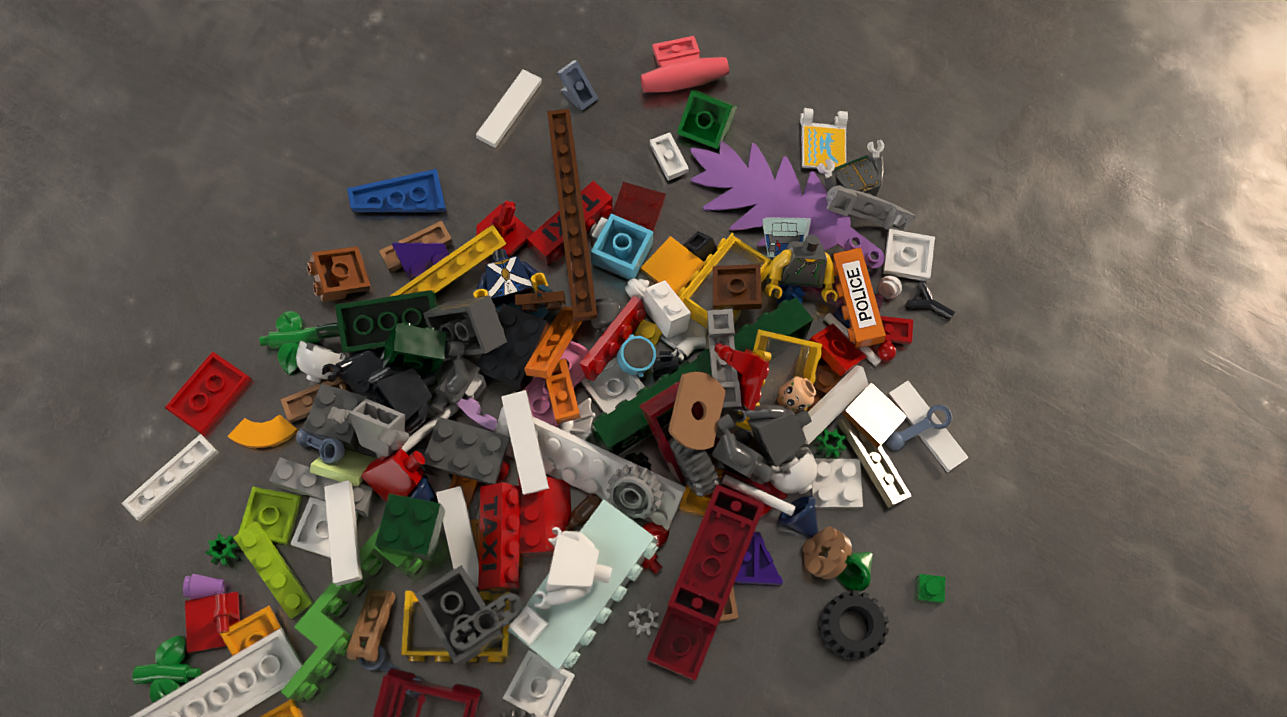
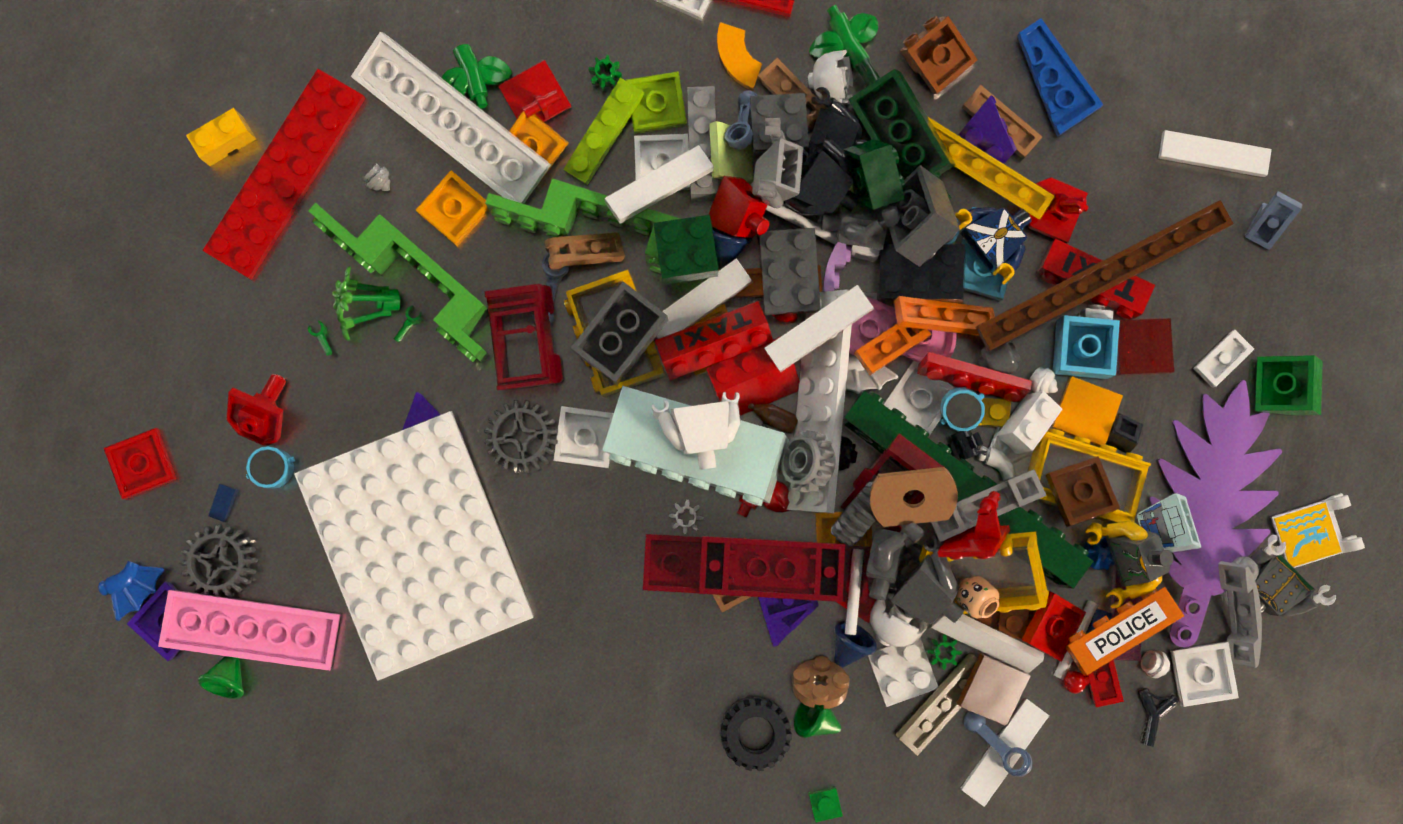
camera: 70 degrees right, 15 degrees up
medium lavender cone [183,574,224,600] -> none
dark grey beam [450,593,523,651] -> none
white plate [509,606,549,645] -> none
reddish brown plate [515,290,566,313] -> none
coral plate [640,36,729,93] -> none

